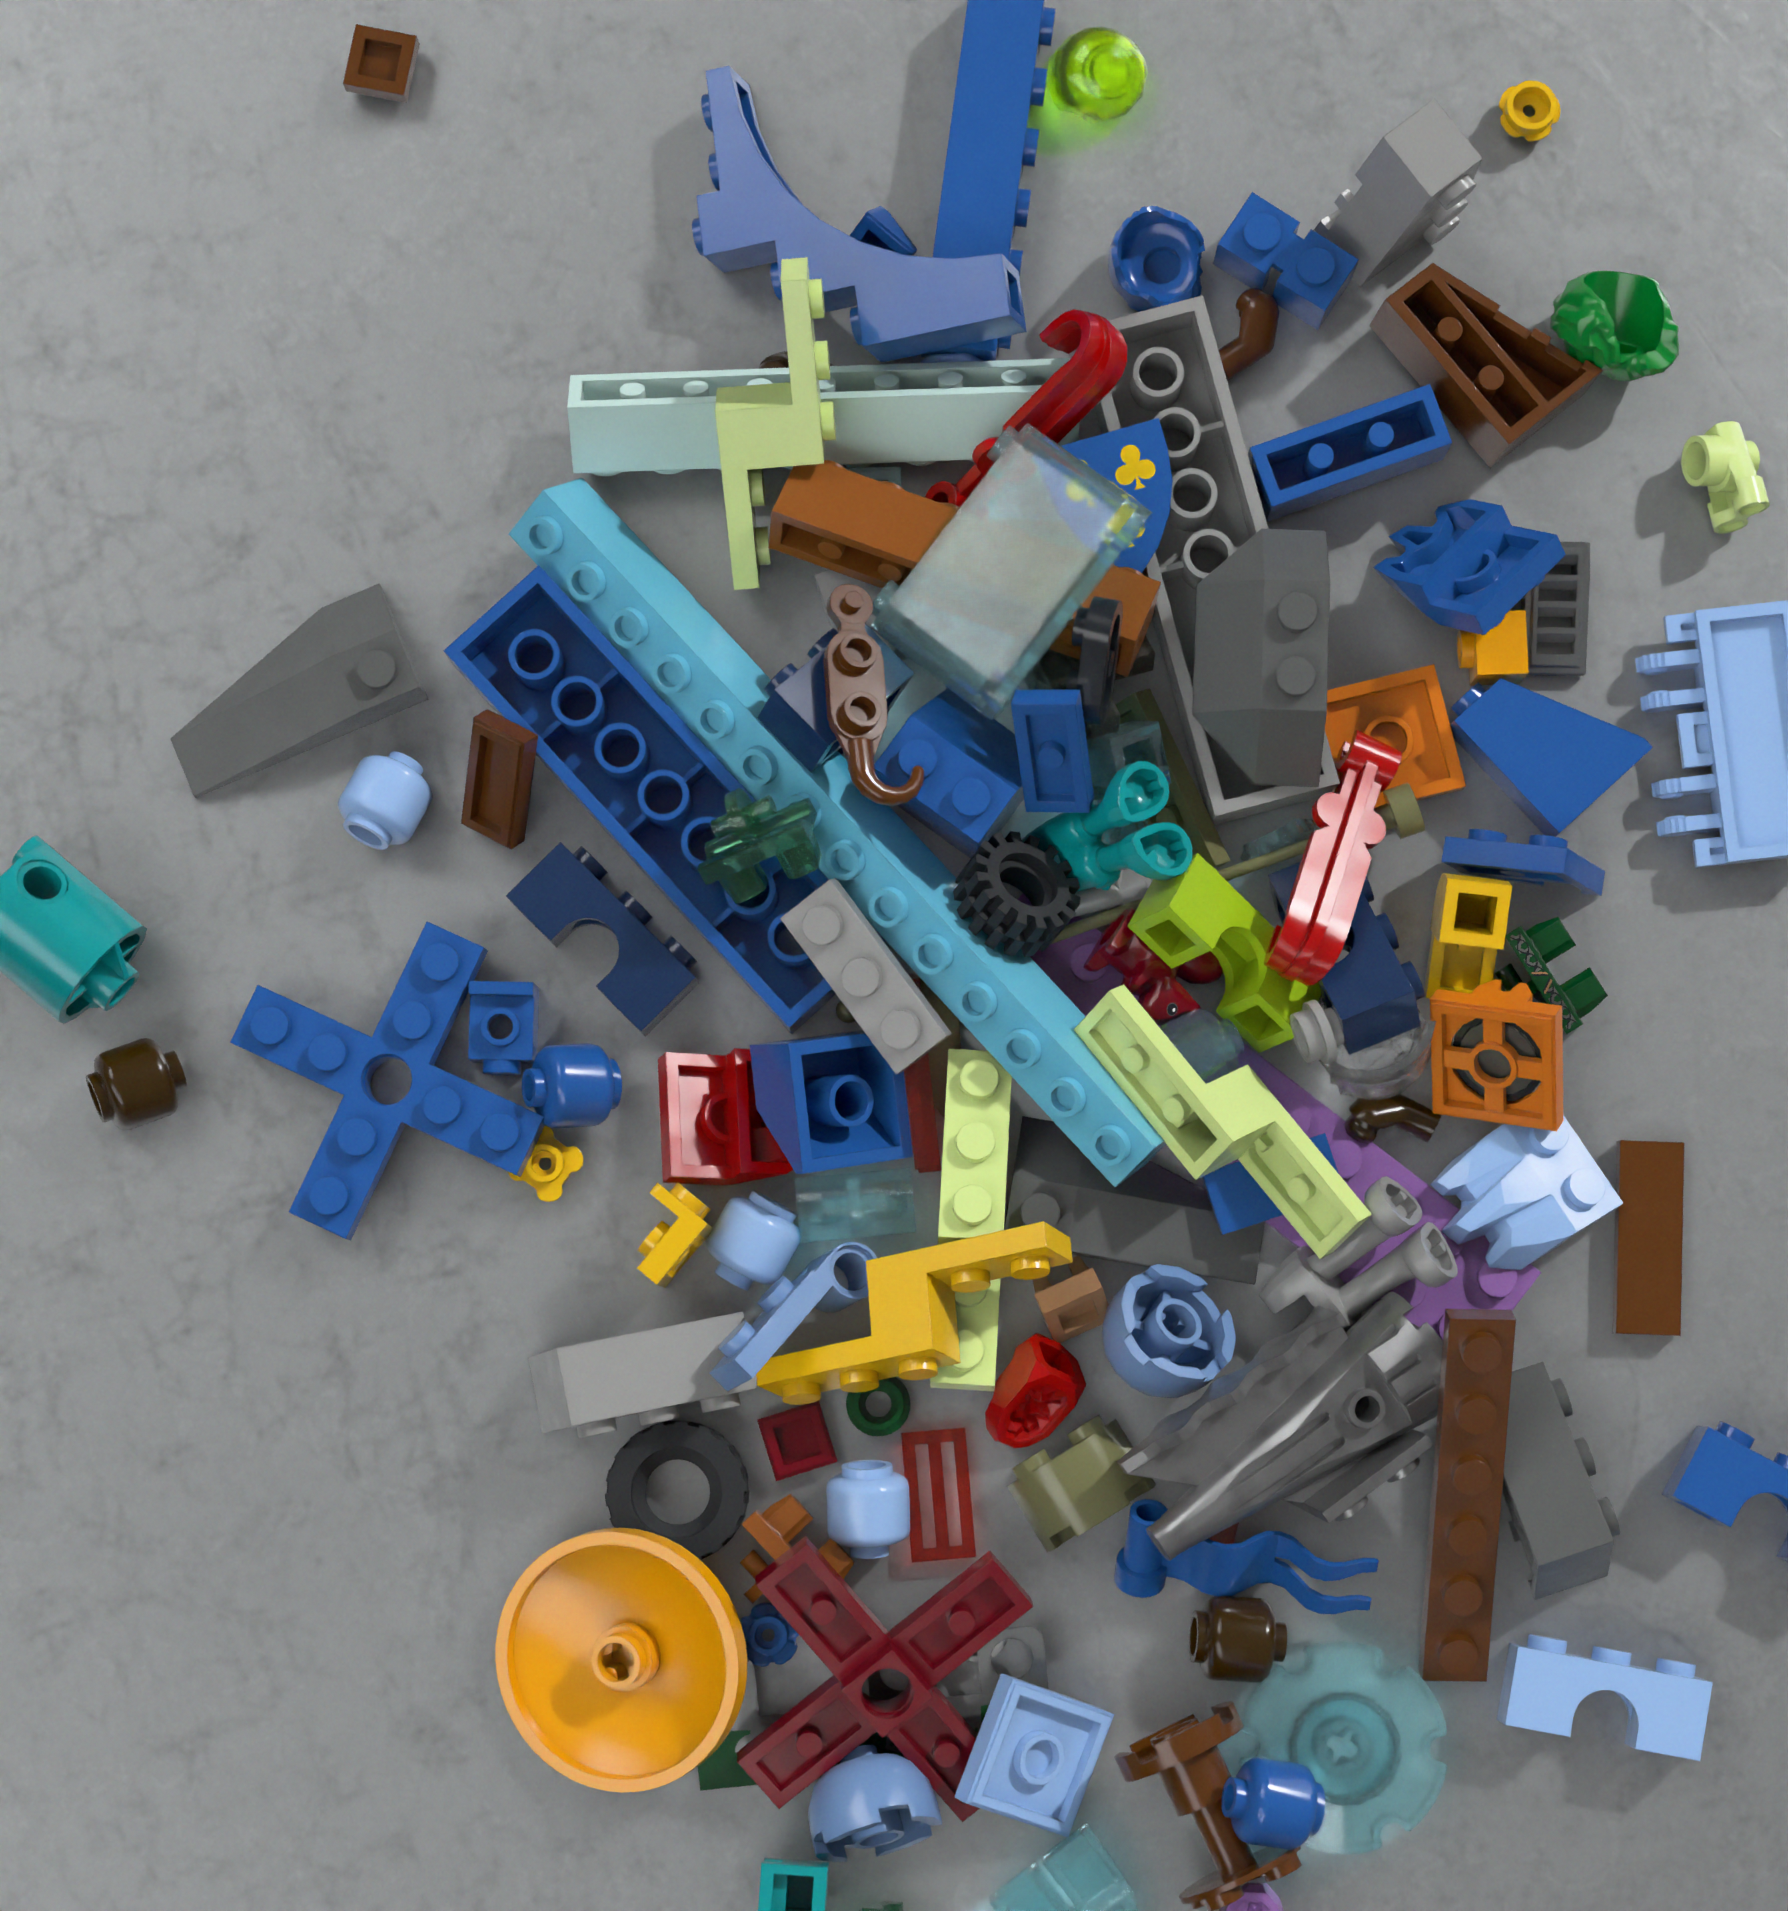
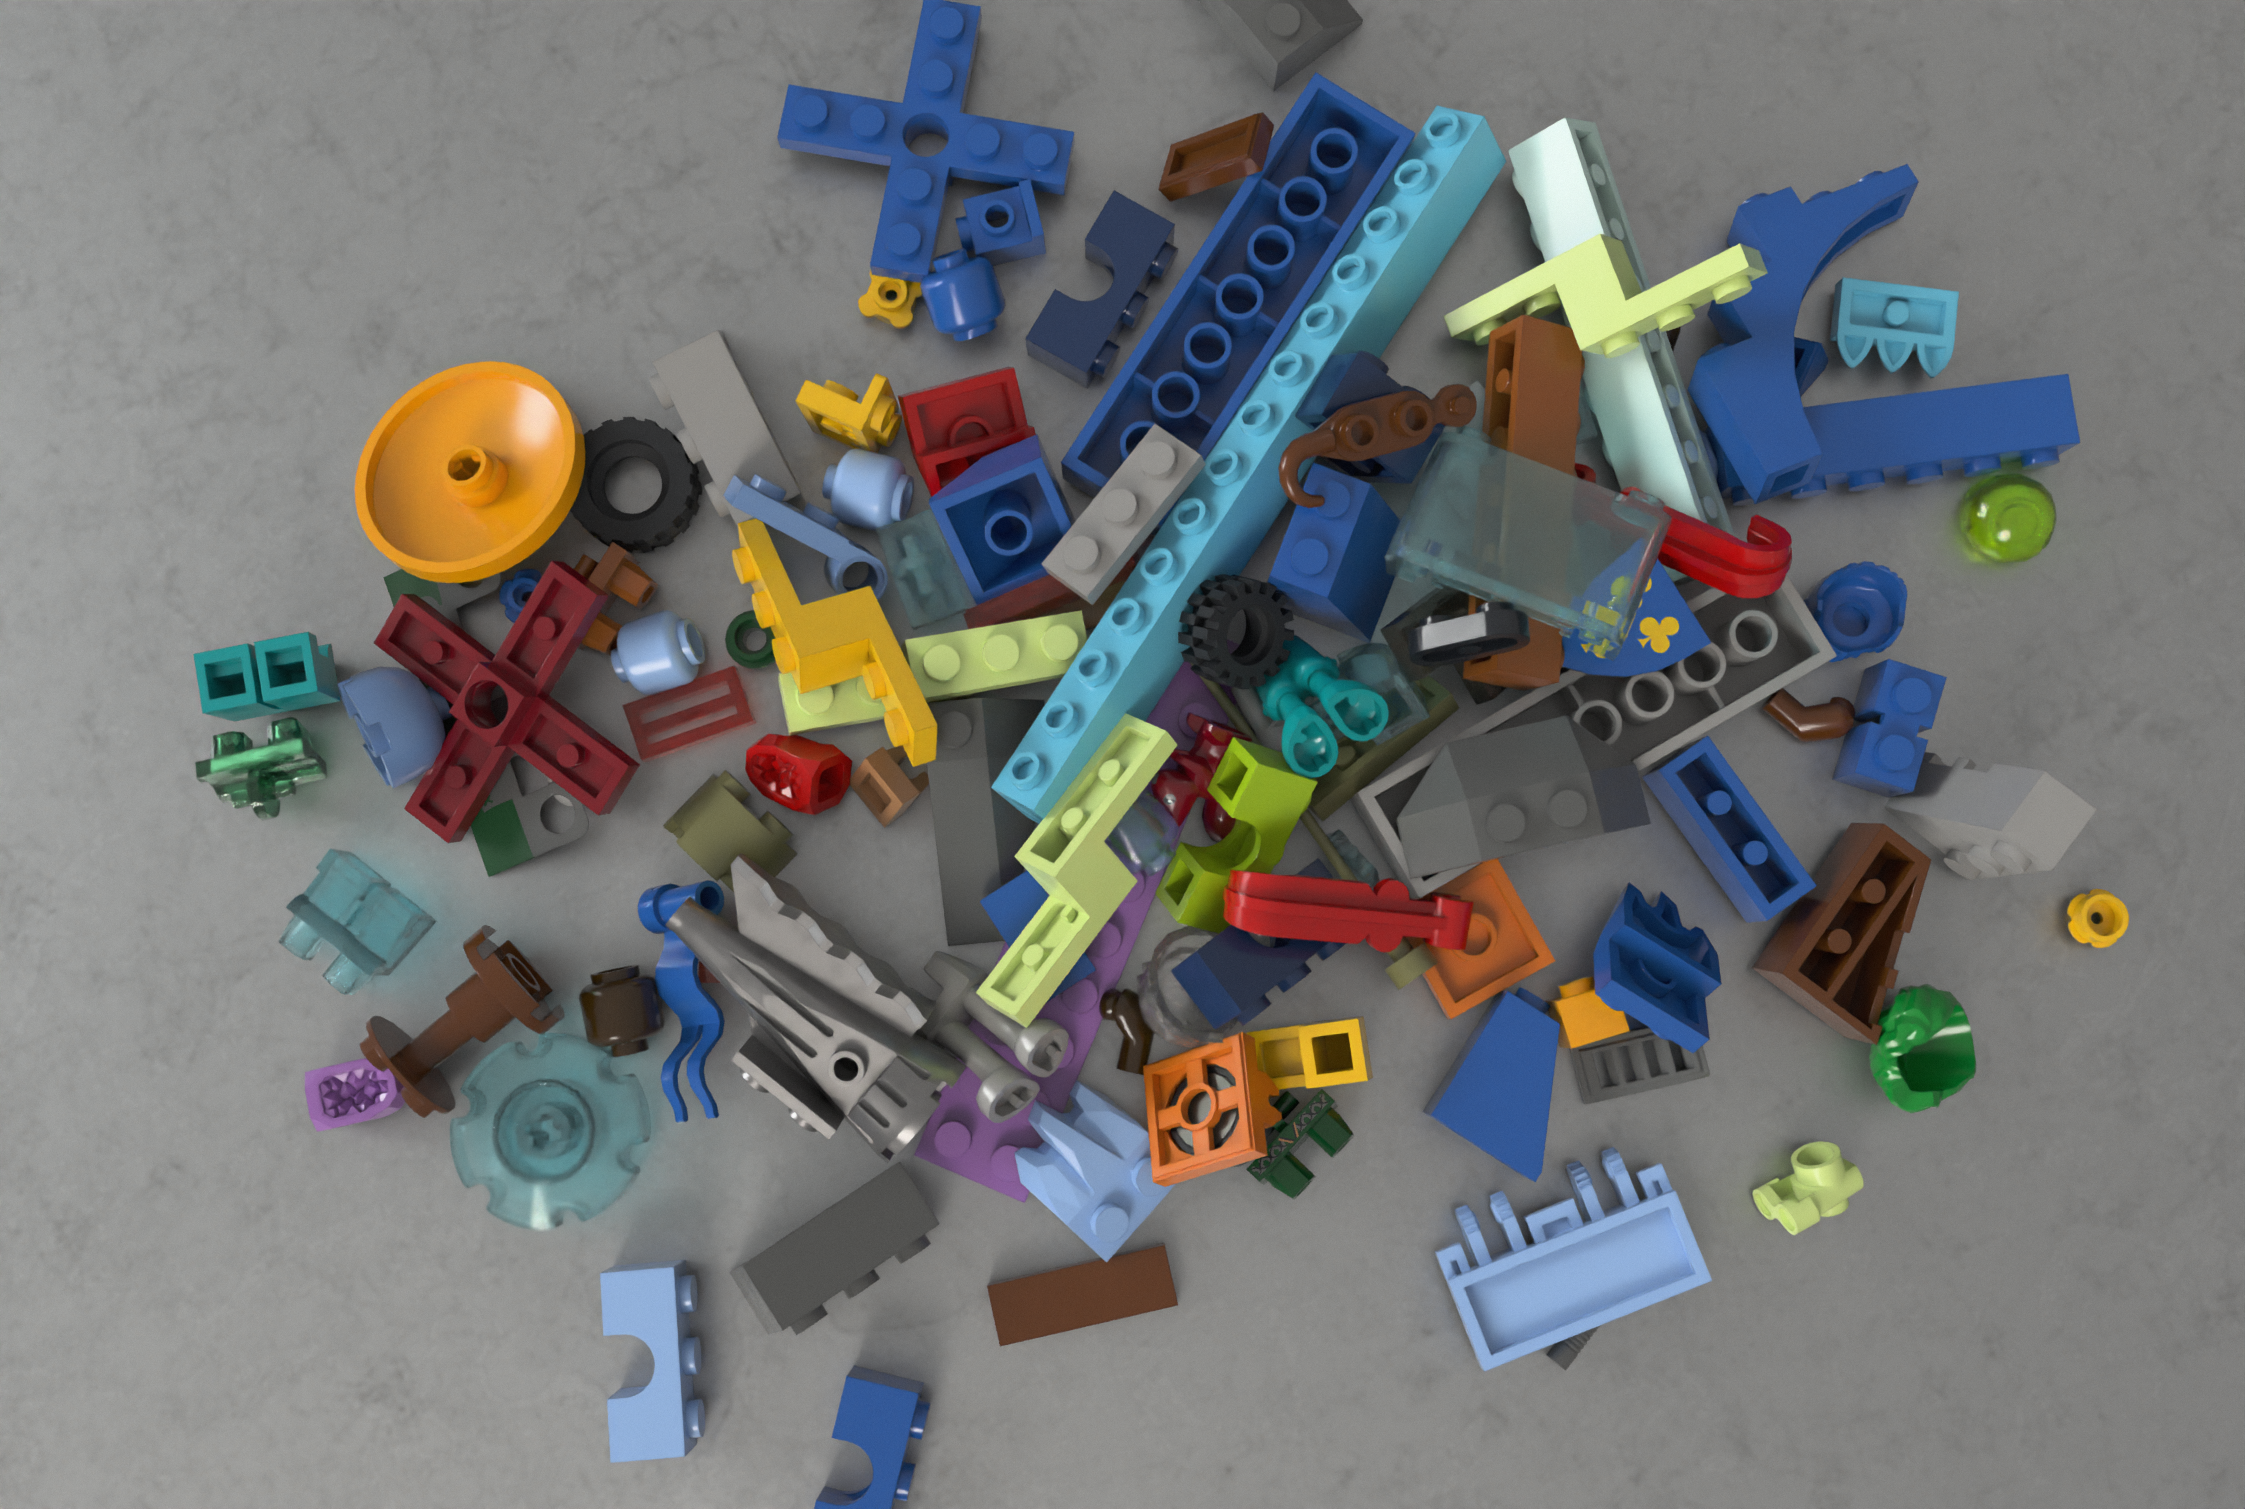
camera: 70 degrees right, 0 degrees up
light blue head [338,751,433,850] -> none
clear green hips [697,788,822,904] -> none
dark red tile [757,1401,838,1481] -> none
light blue tile [954,1673,1114,1837] -> none
blue plate [1011,690,1094,813] -> none
medium blue cylinder [1102,1264,1236,1398] -> none
blue head [1222,1757,1325,1850] -> none
light grey plate [1290,999,1344,1064] -> none
reddish brown plate [1418,1309,1516,1682] -> none
blue wing [1441,829,1605,896] -> none
none -> medium azure plate [1830,277,1959,379]

